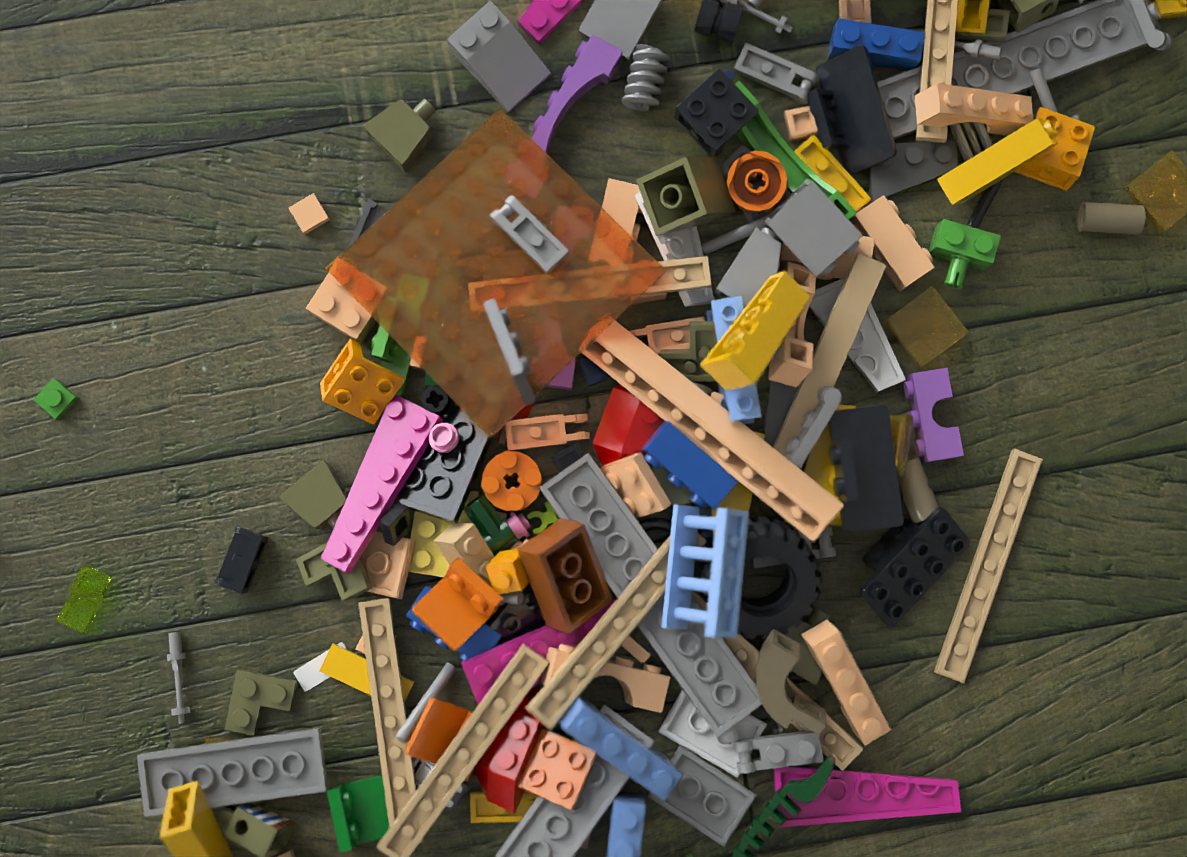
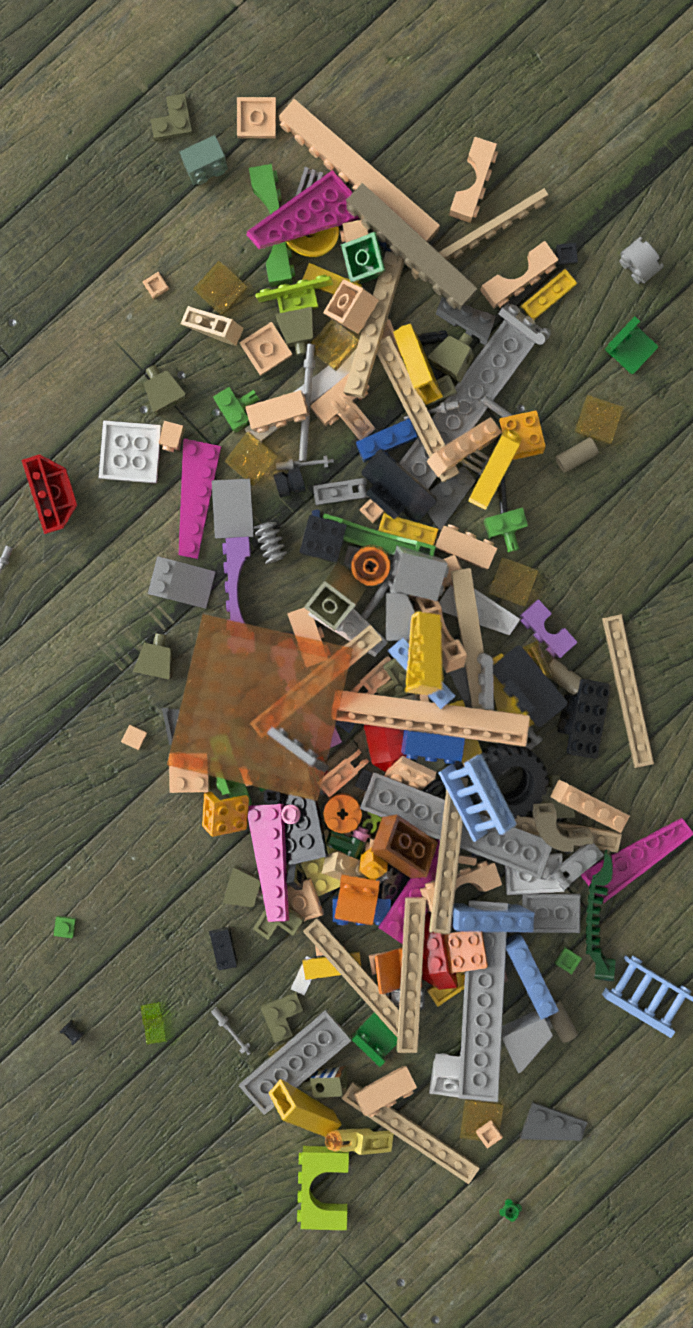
camera: 30 degrees left, 5 degrees up
light grey bar [395,663,456,744] -> none
light grey plate [489,195,570,275] -> none

